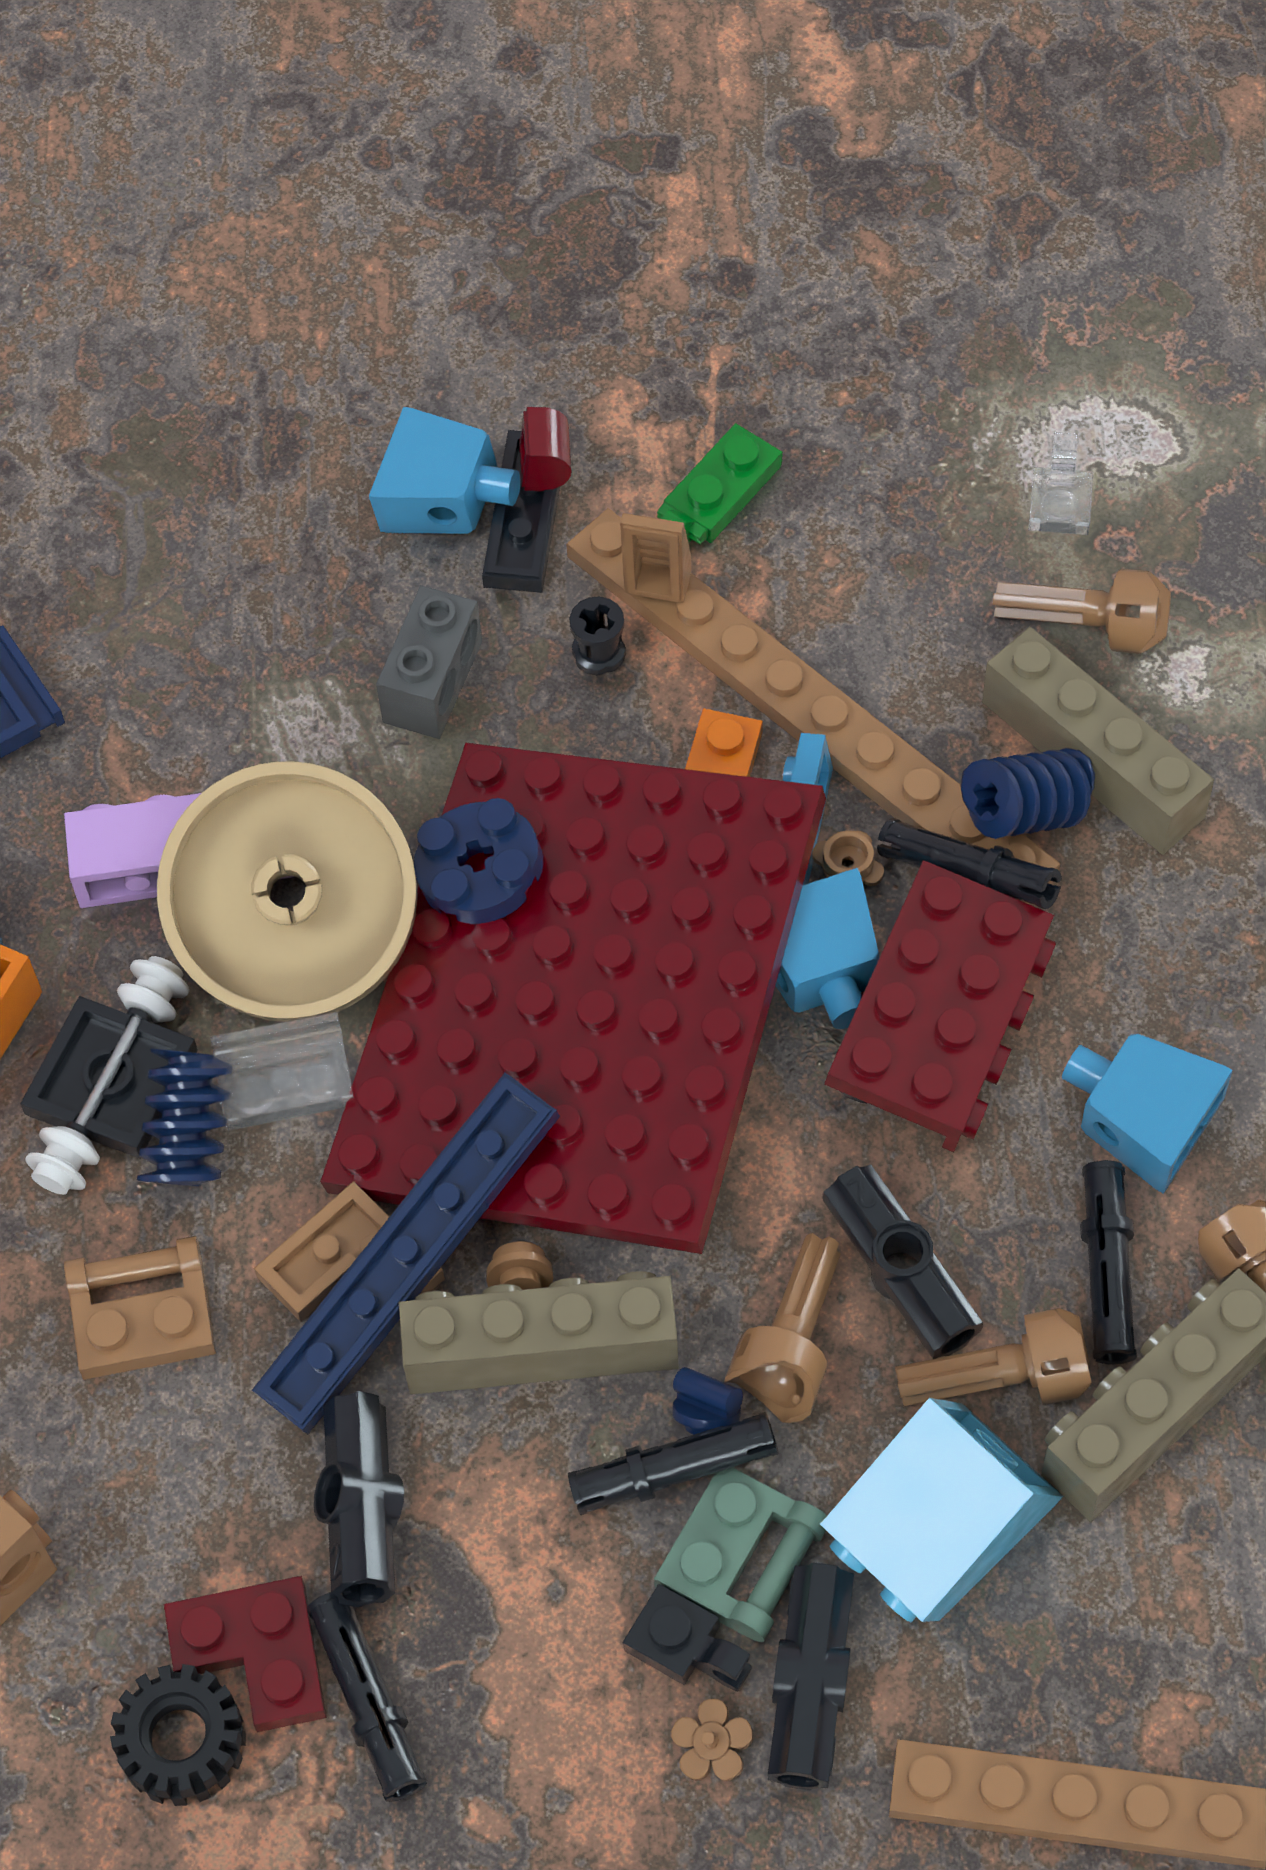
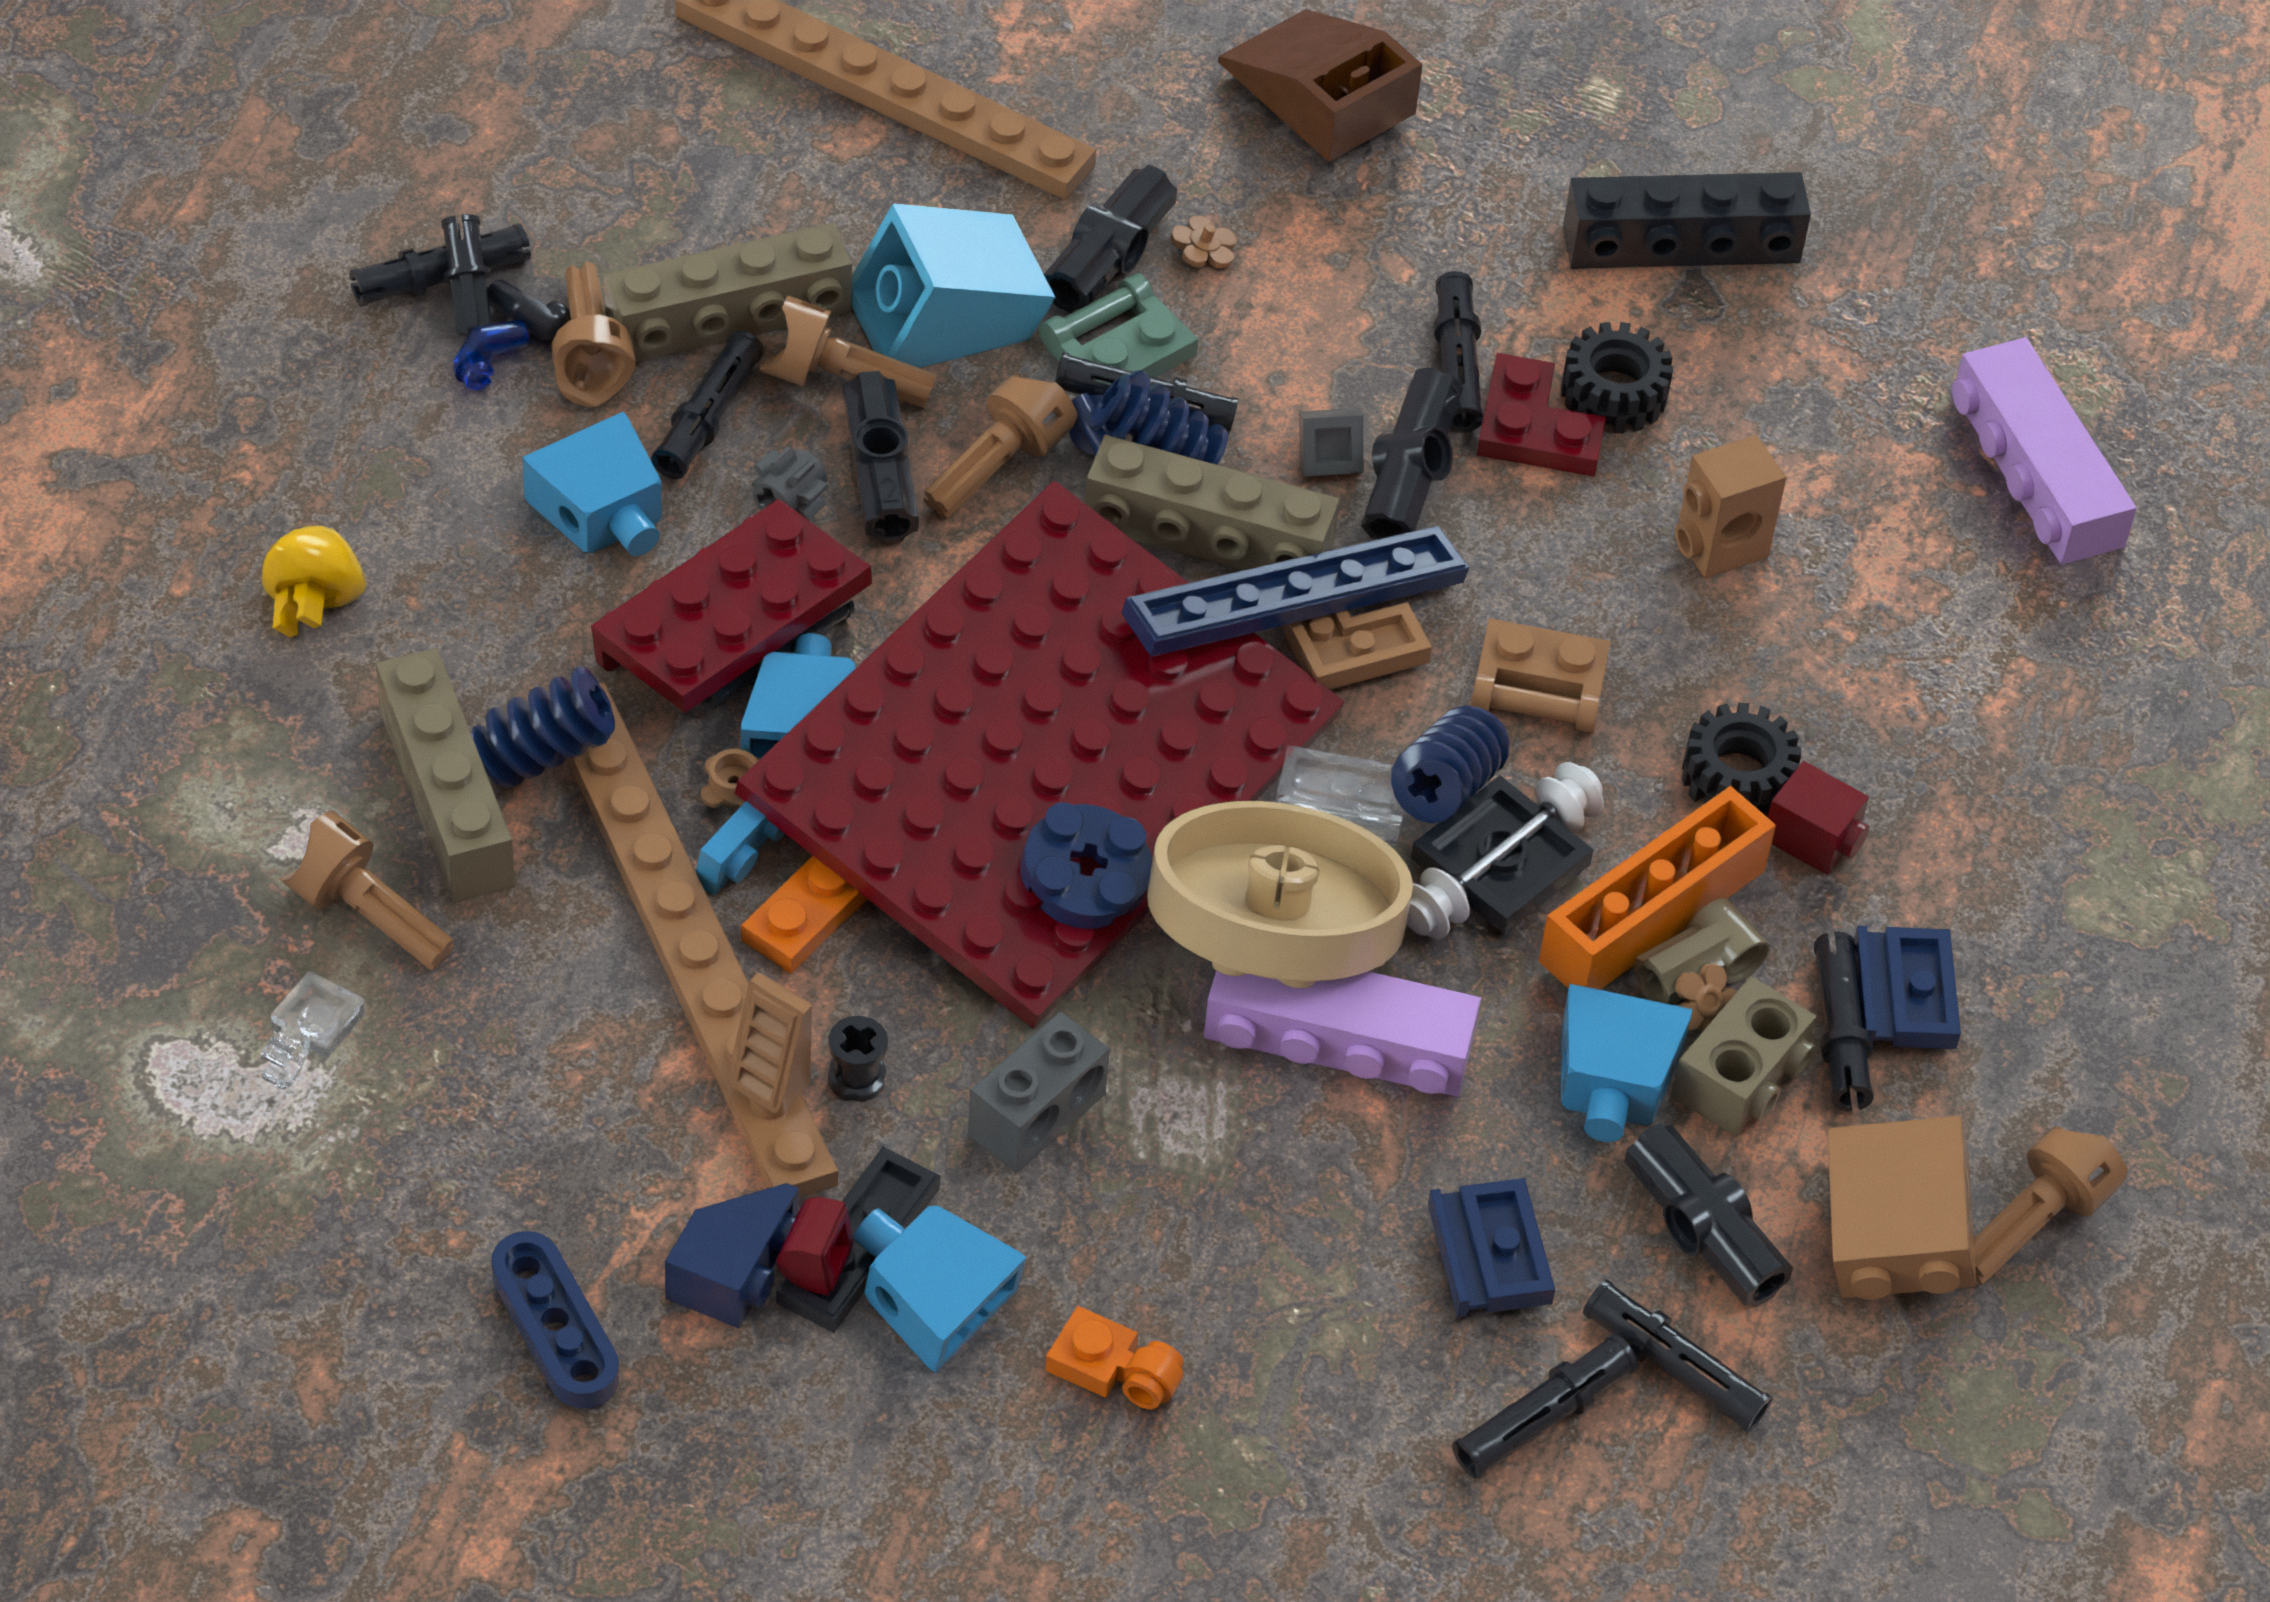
camera: 165 degrees left, 10 degrees down
medium nougat plate [486,1241,553,1290] -> none
black plate [622,1584,752,1692] -> none
green hinge [657,423,783,545] -> none
black pin [877,818,1062,909] -> none
none -> dark blue plate [491,1231,619,1408]
none -> dark blue slope [665,1183,799,1328]
none -> dark grey gear [752,446,828,520]
none -> orange plate [1045,1305,1184,1410]
none -> dark blue piece [1089,370,1228,465]
none -> dark grey tile [1299,408,1364,477]

